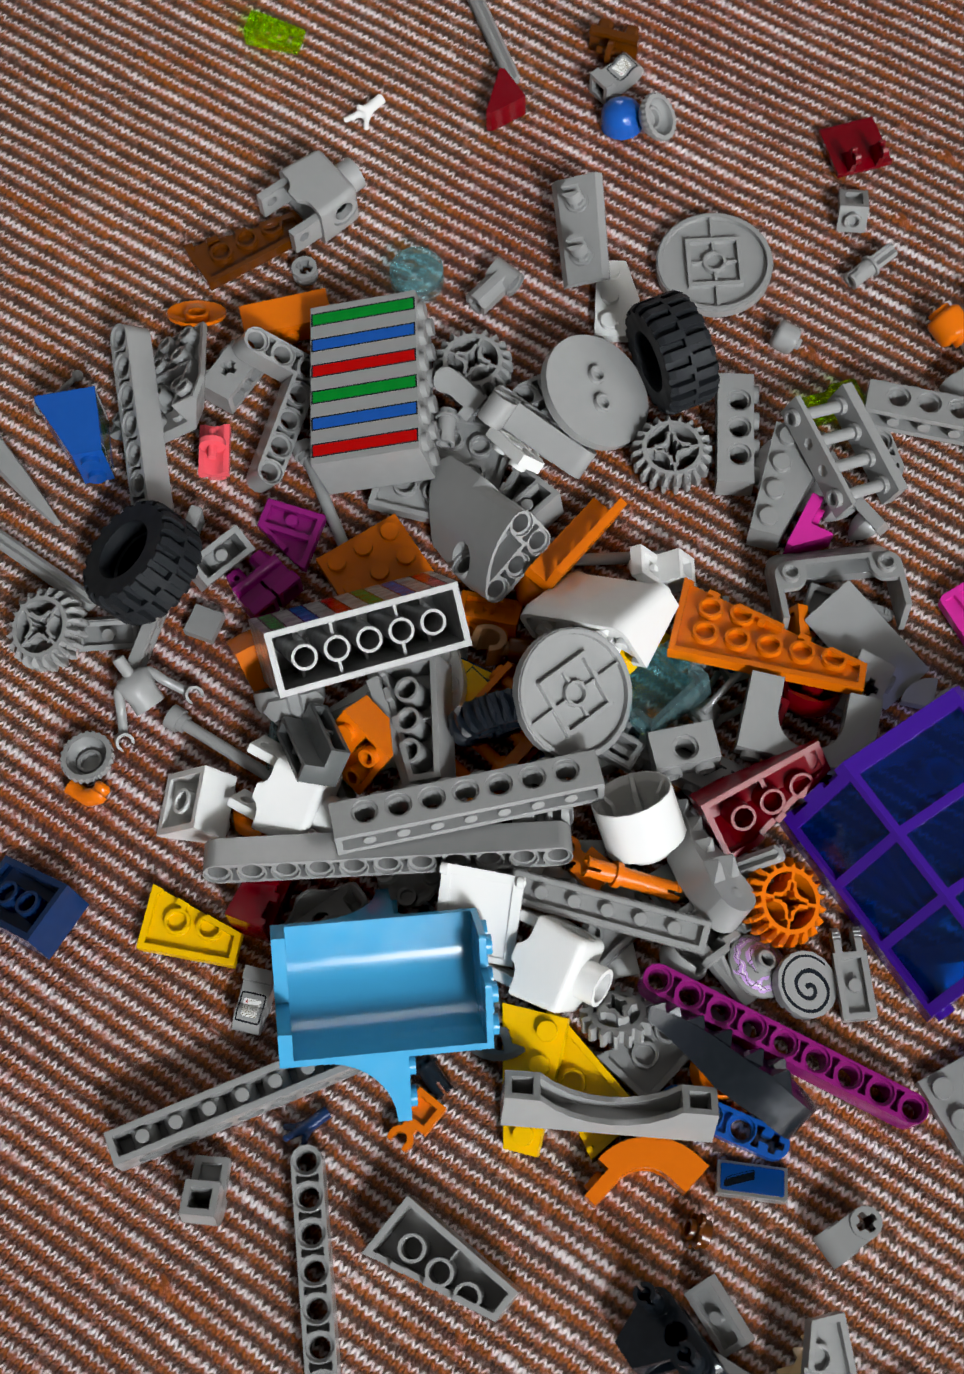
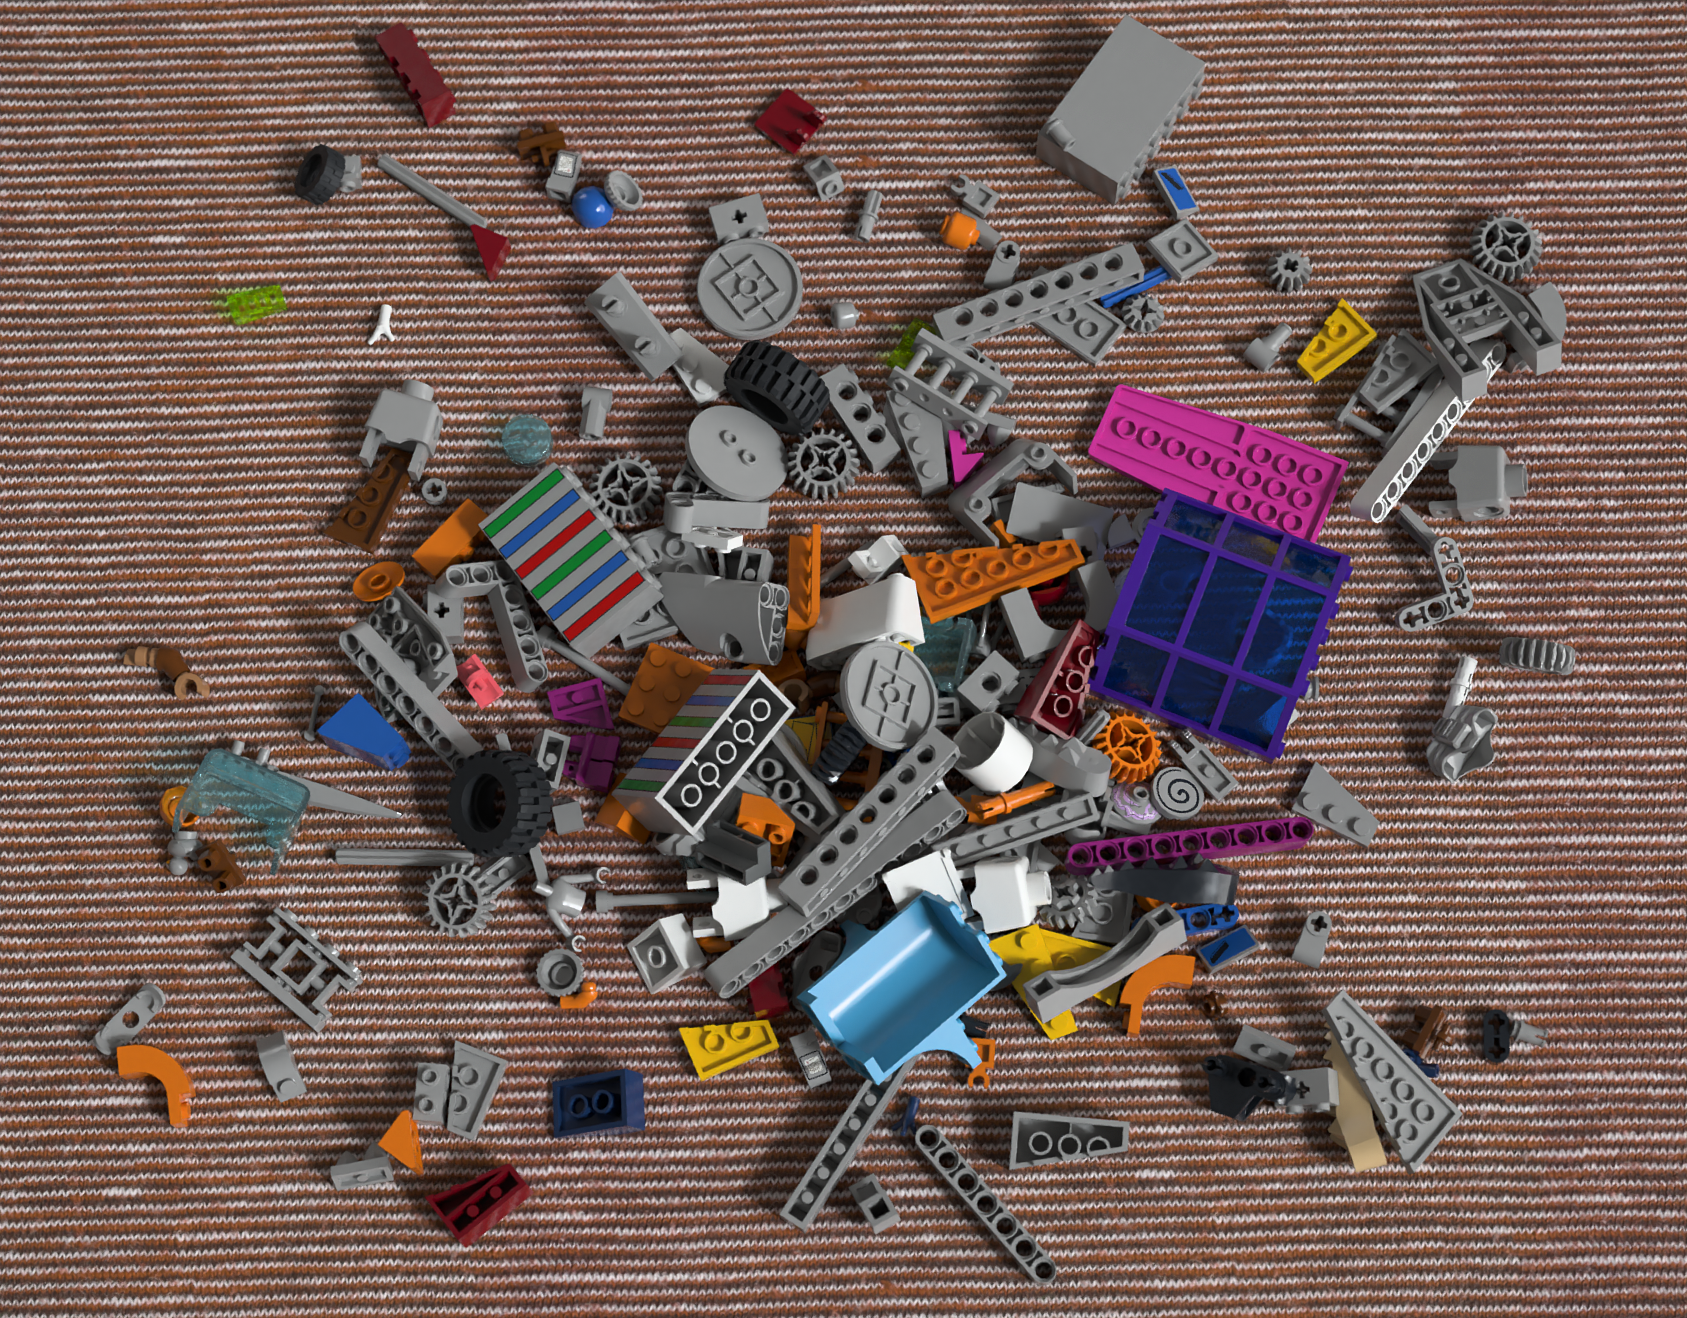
camera: 35 degrees left, 5 degrees up
light grey leg [433,367,488,422] -> none
none -> light grey brick [708,193,769,246]

